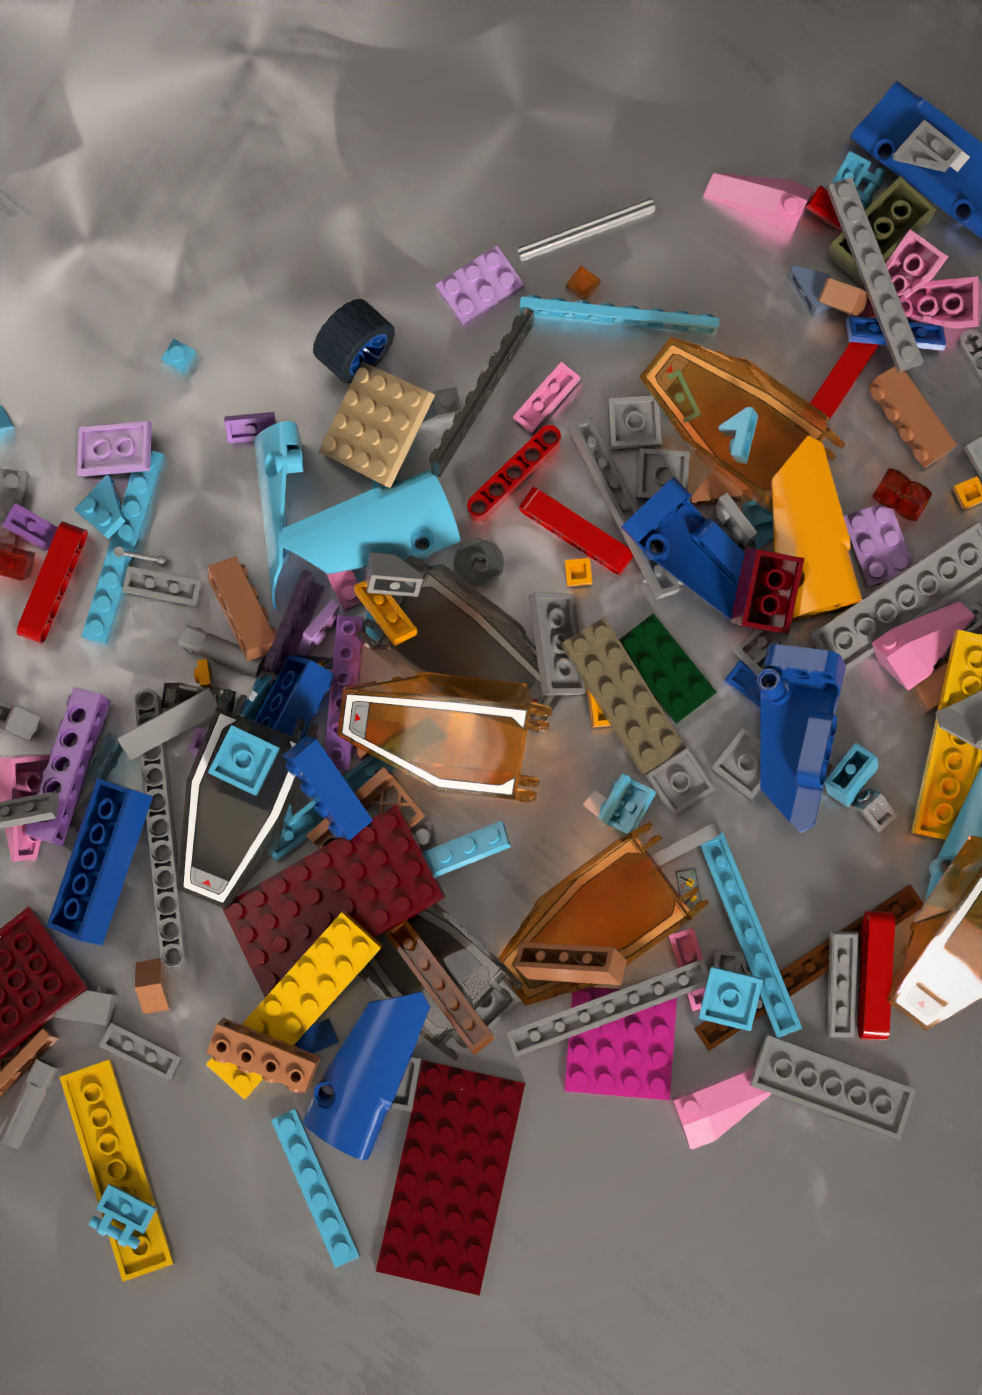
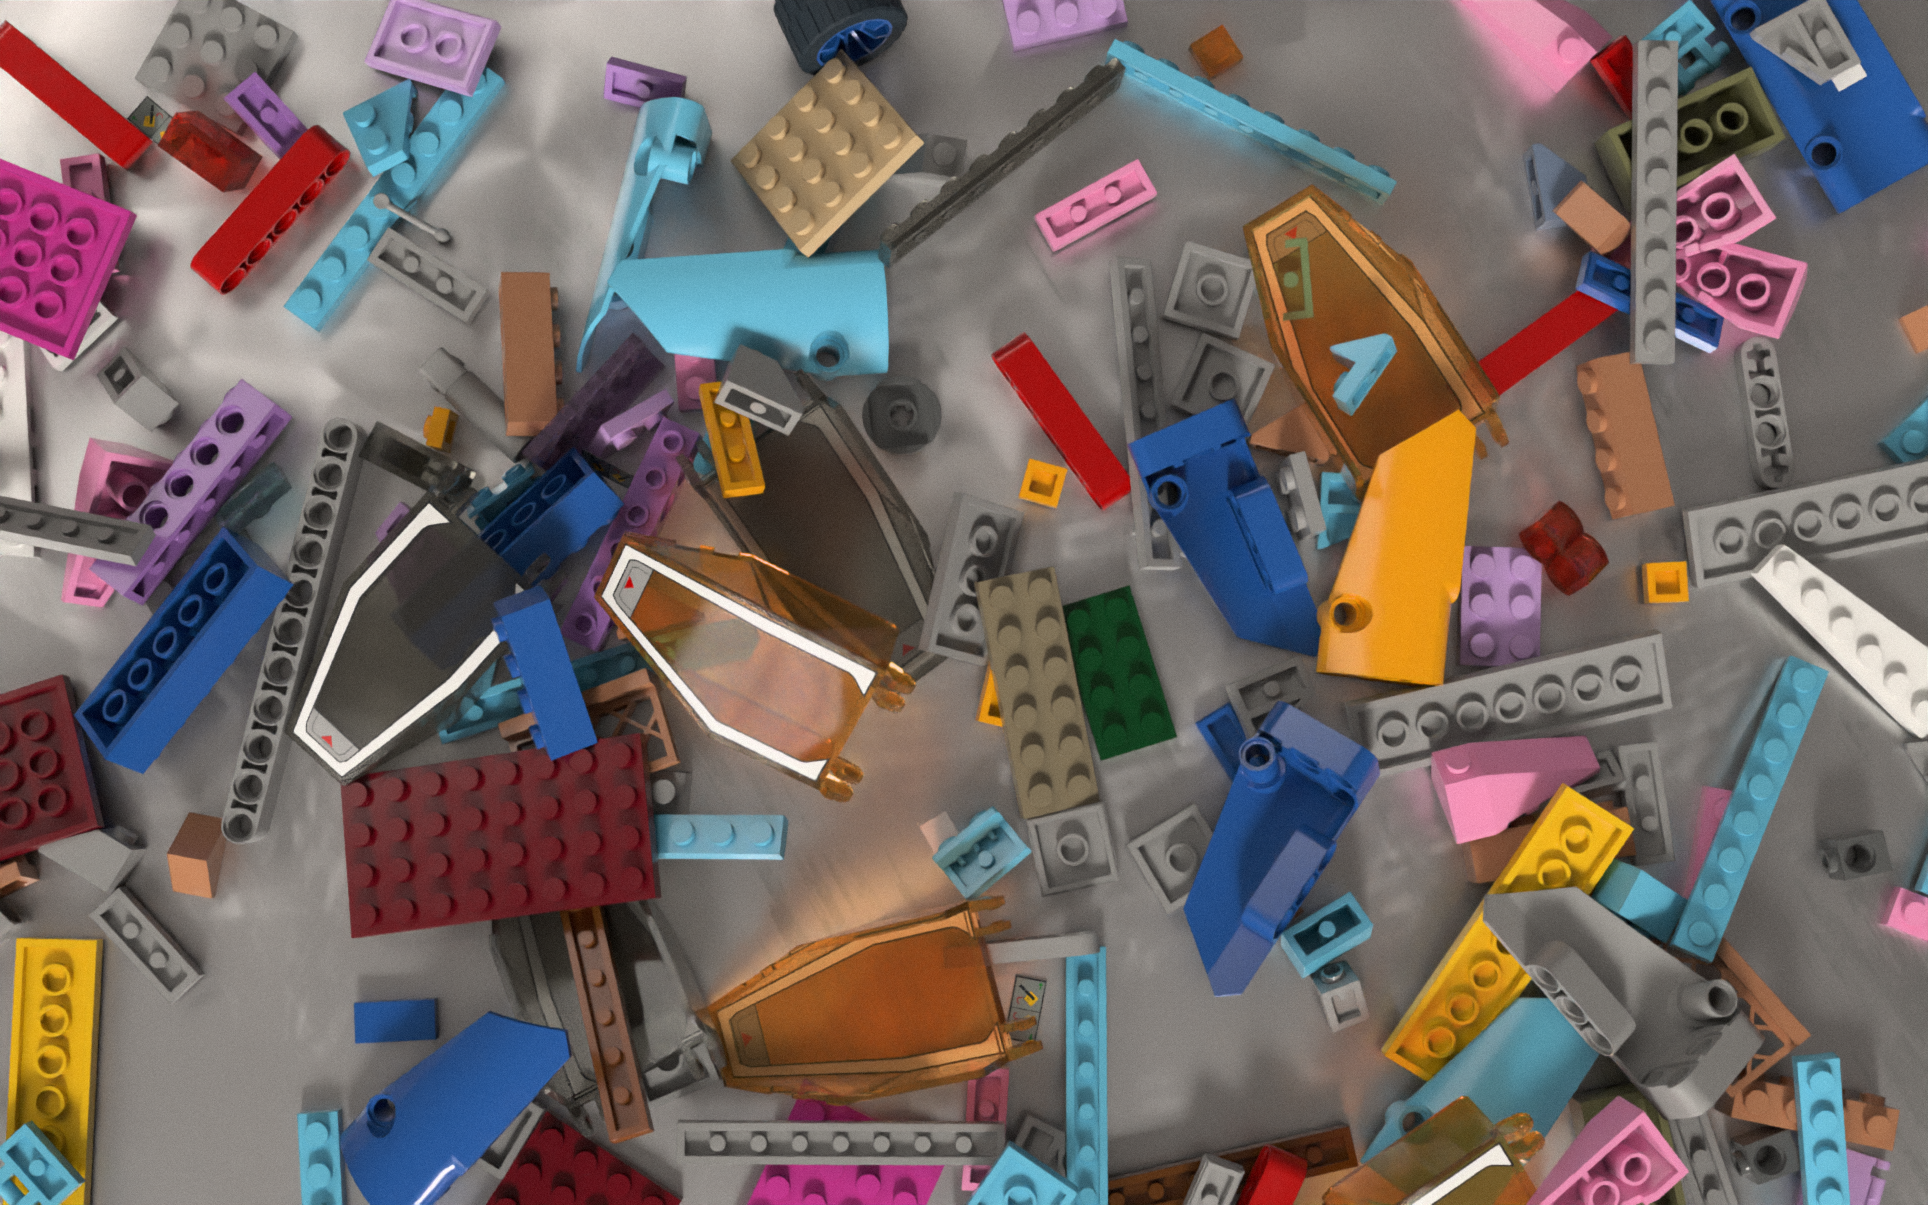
camera: 15 degrees right, 5 degrees up
light grey tile [117,688,222,760] -> none
yellow plate [206,910,383,1100] -> none
nougat brick [206,1018,321,1093] -> none
medium azure plate [208,725,280,796] -> none
red beam [467,425,561,522] -> none
nougat brick [514,942,627,985] -> none
dark red slope [731,547,805,634] -> none

